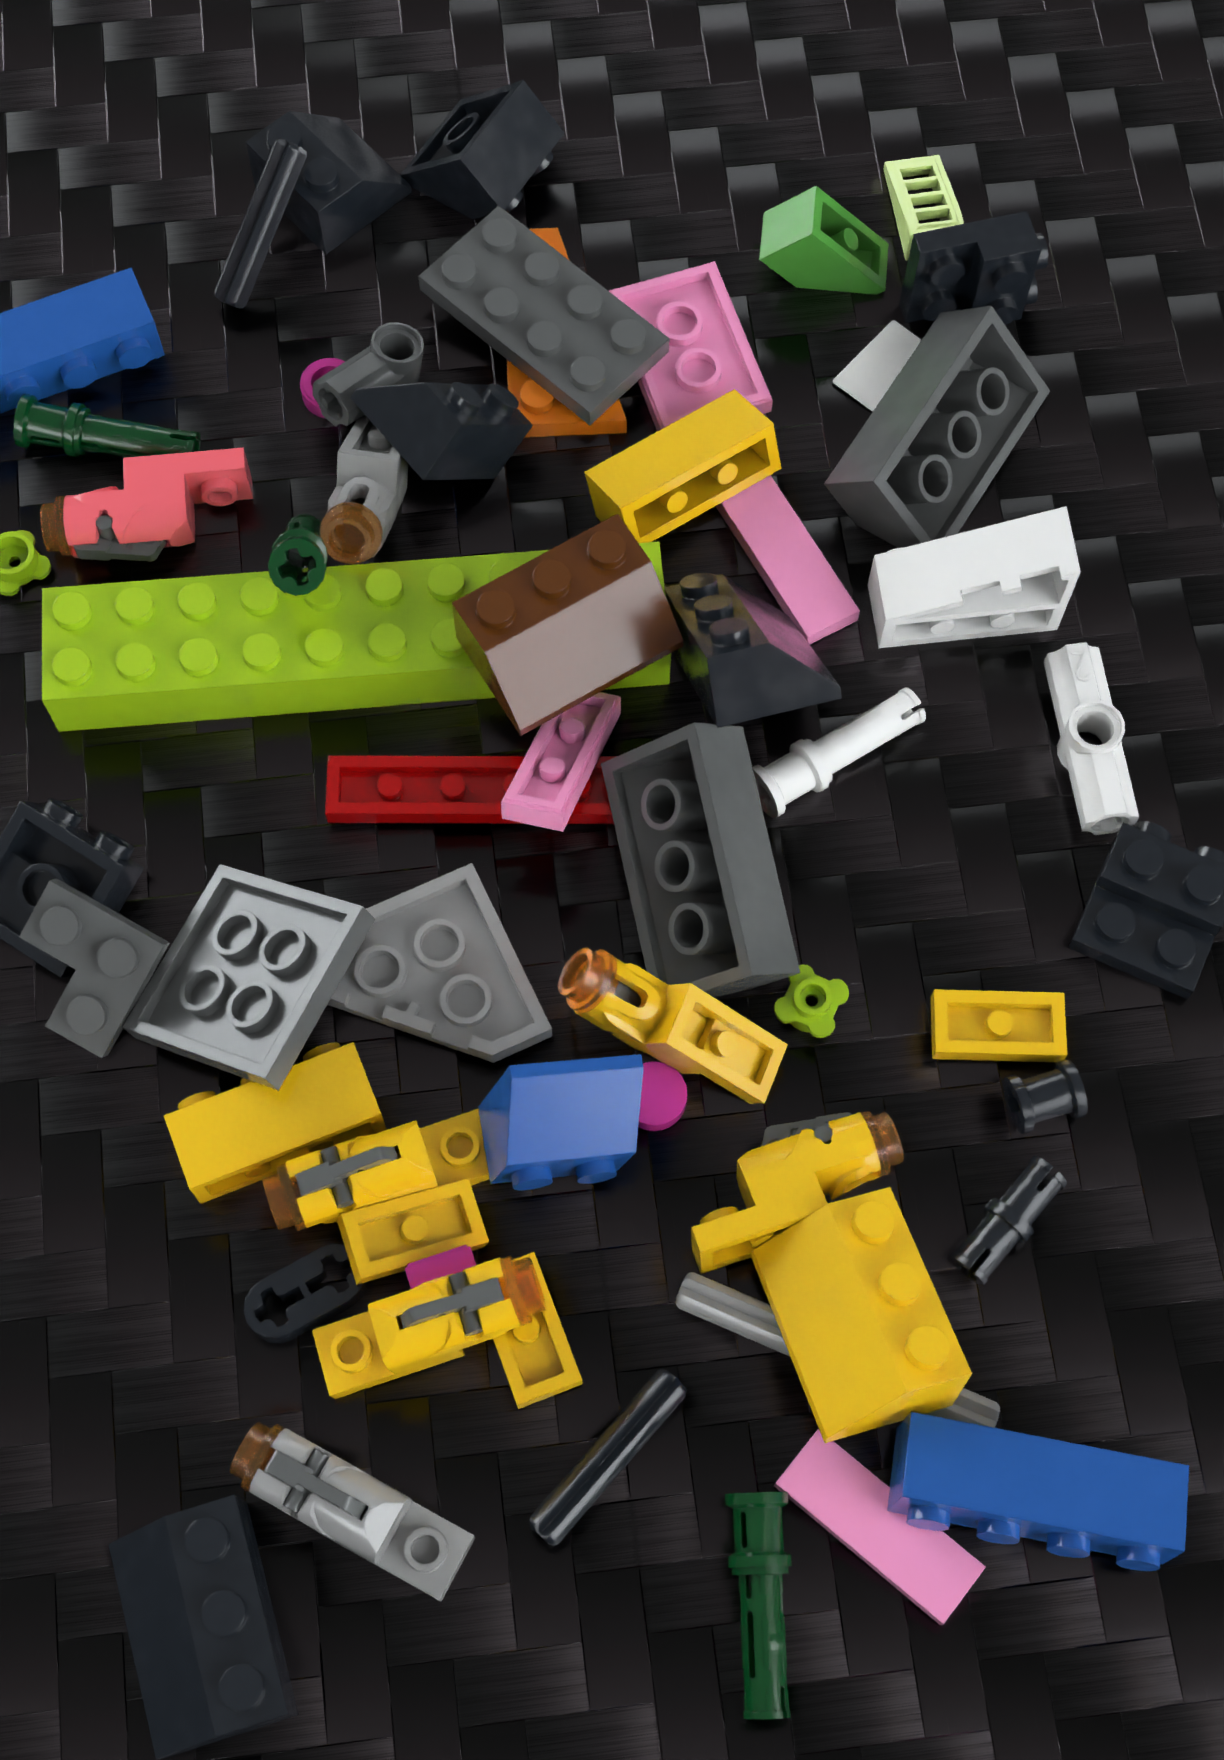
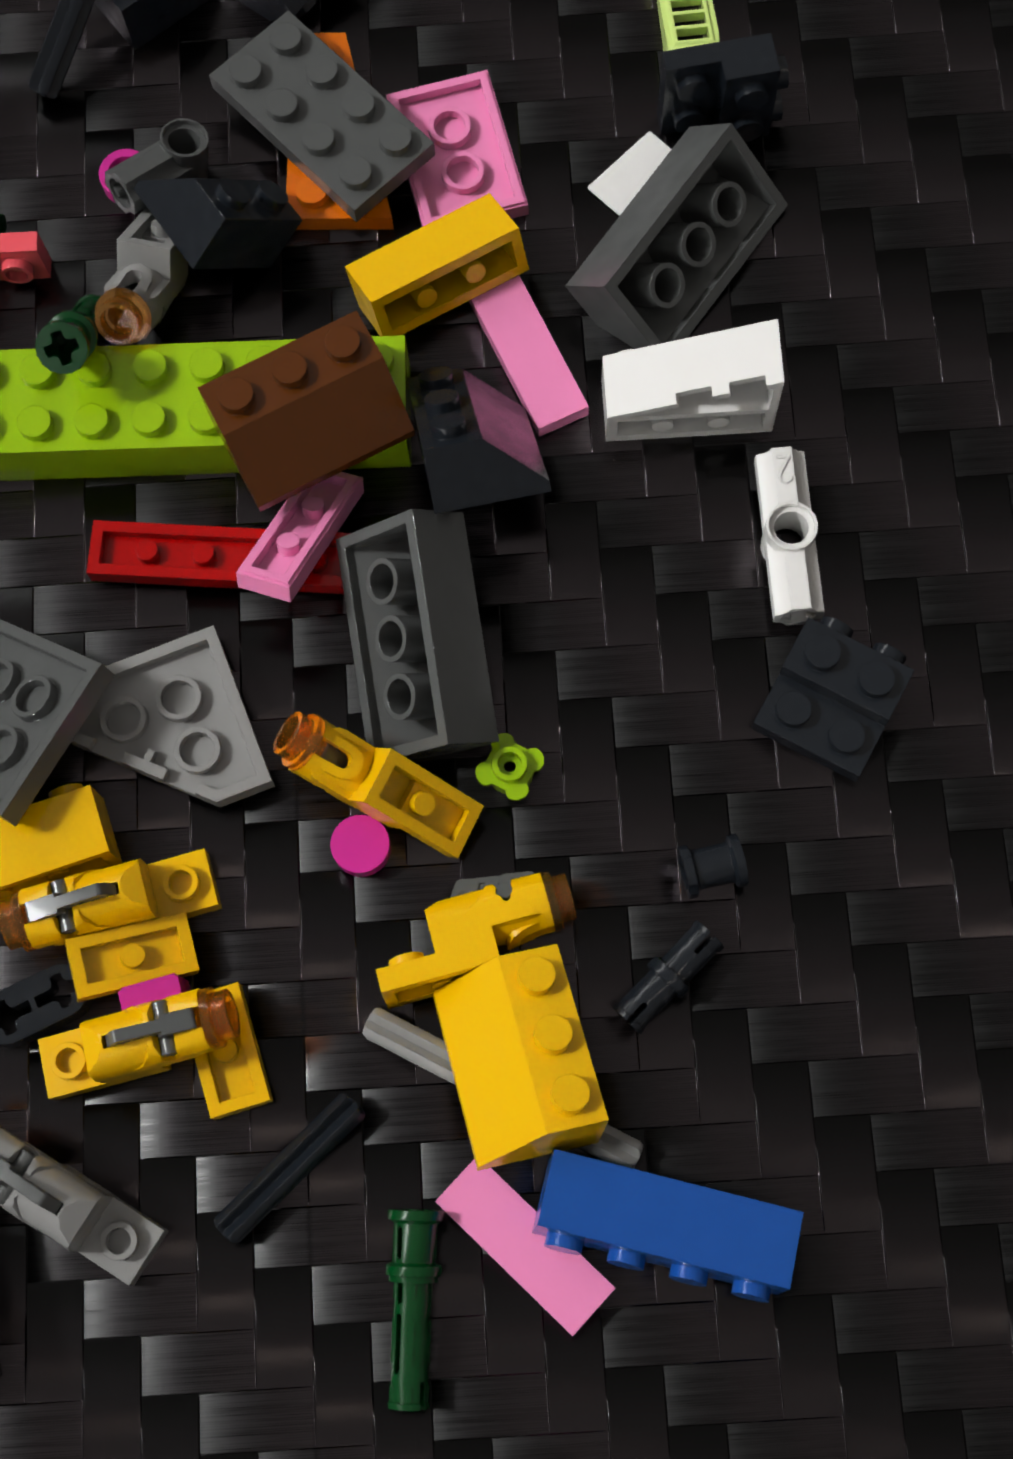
camera: 10 degrees right, 5 degrees up
slope [478,1054,644,1190] -> none
white pin [752,687,926,818] -> none
bright green slope [759,186,889,295] -> none
yellow plate [931,989,1067,1062] -> none

